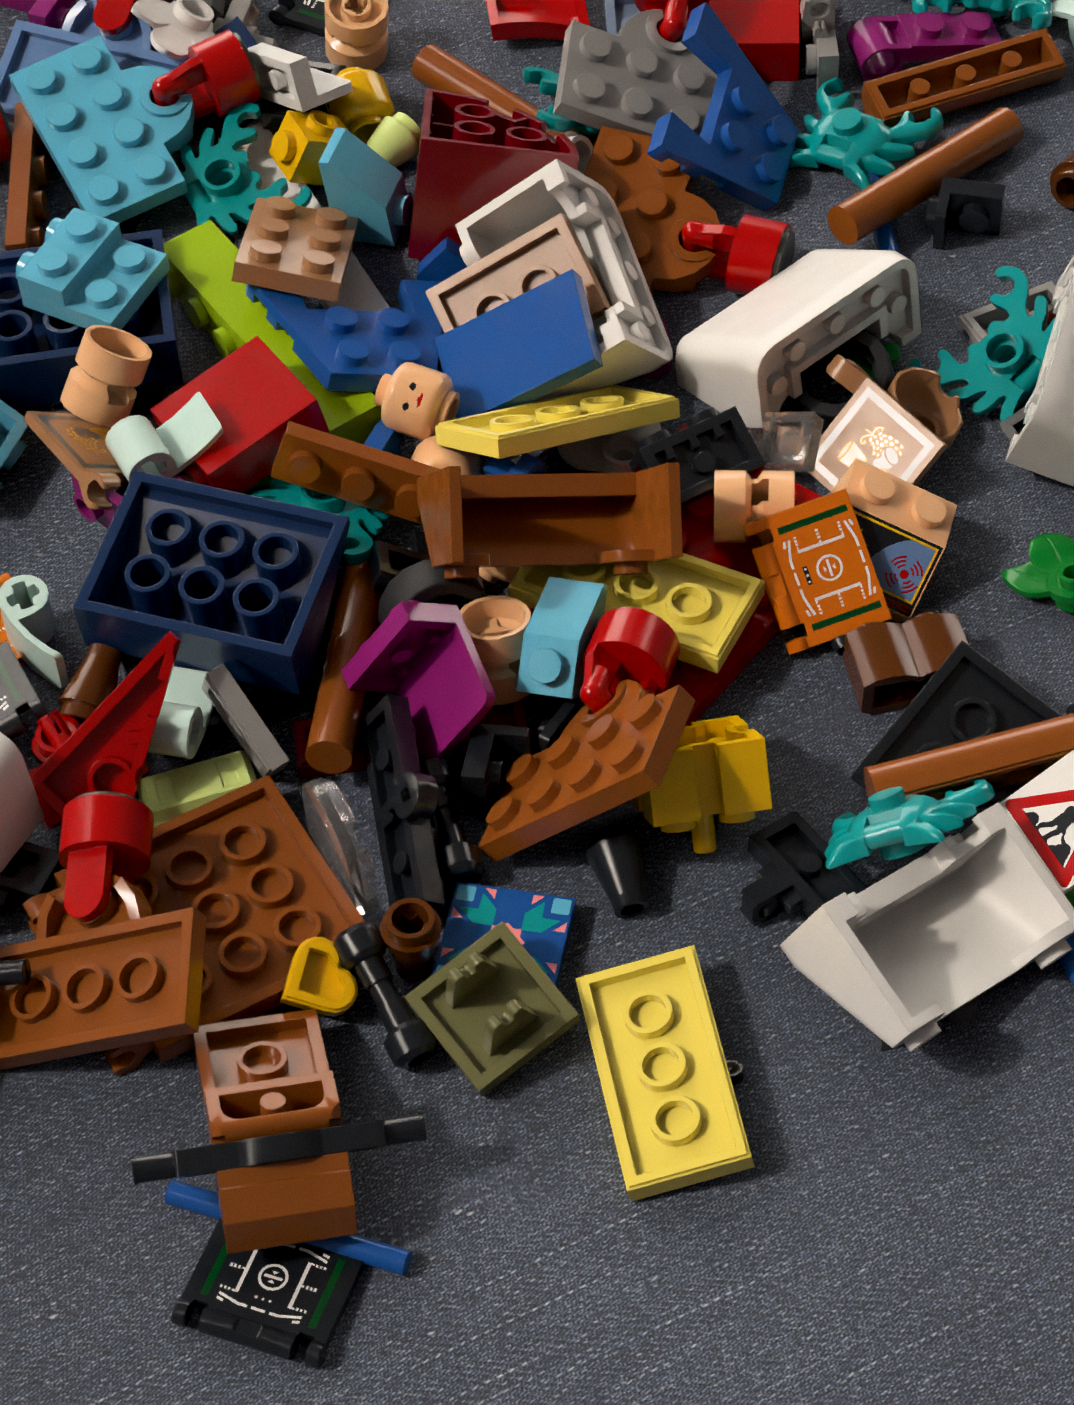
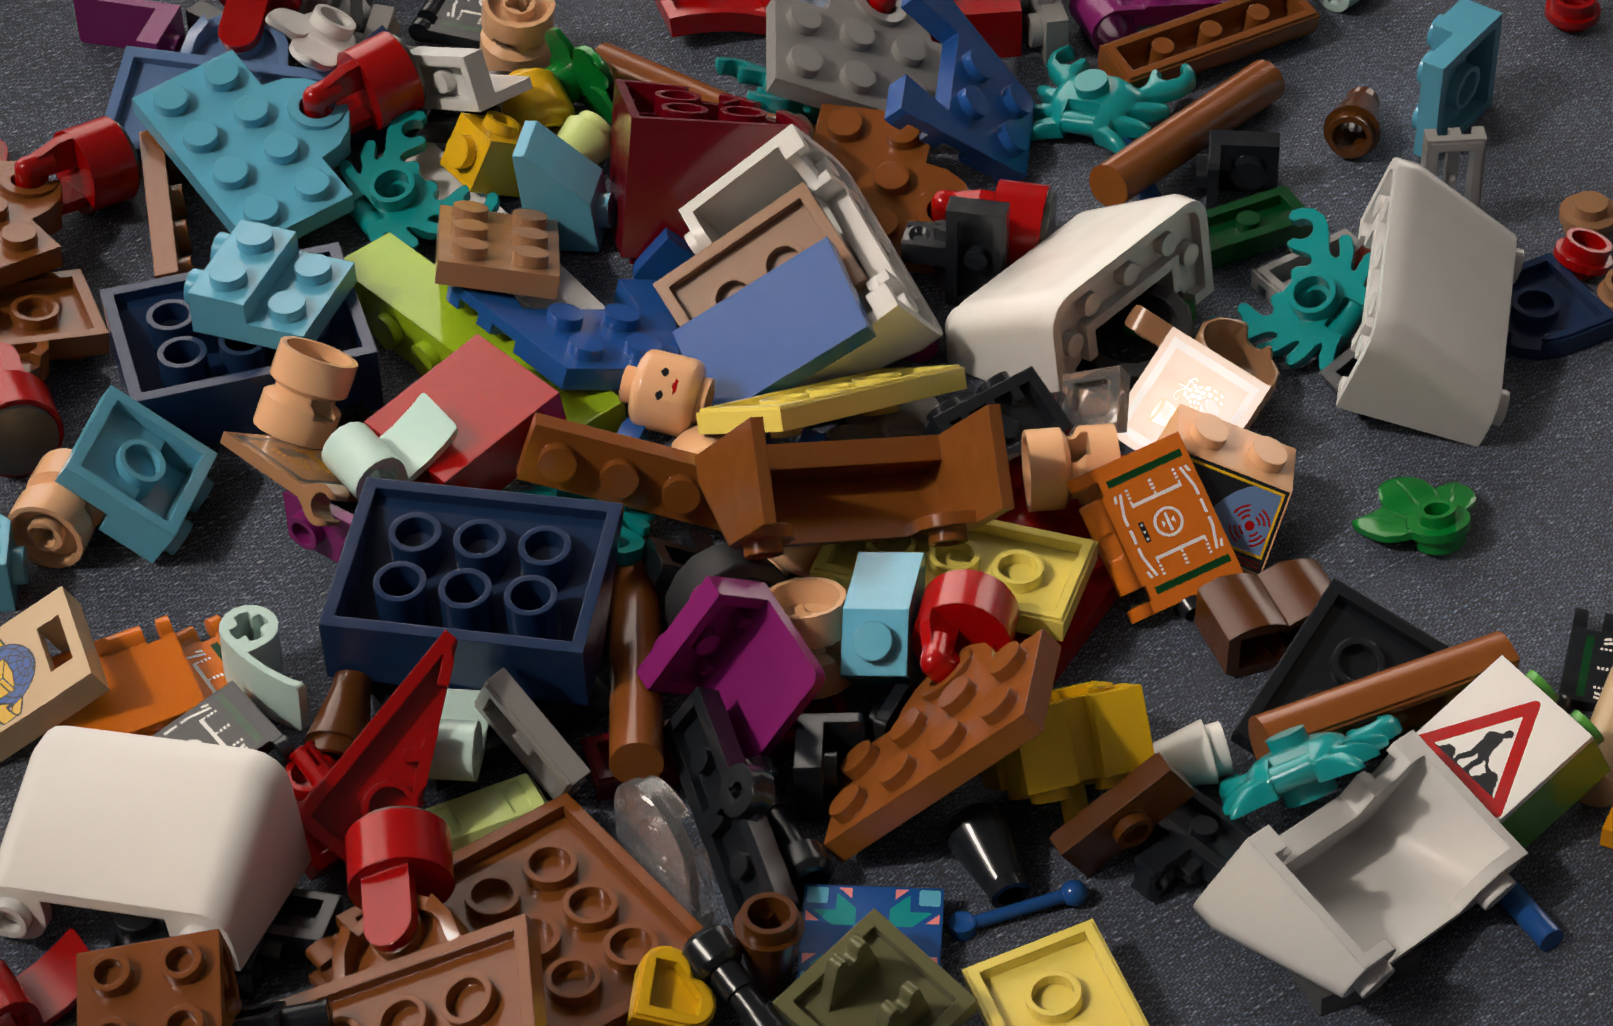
camera: 10 degrees left, 10 degrees down
none -> green plate [545,27,614,124]
none -> black hinge [901,196,1010,306]
none -> blue hinge [948,880,1088,941]
none -> reddish brown plate [1049,752,1197,878]
none -> white cone [1153,719,1233,786]
none -> dark green plate [1206,185,1313,269]

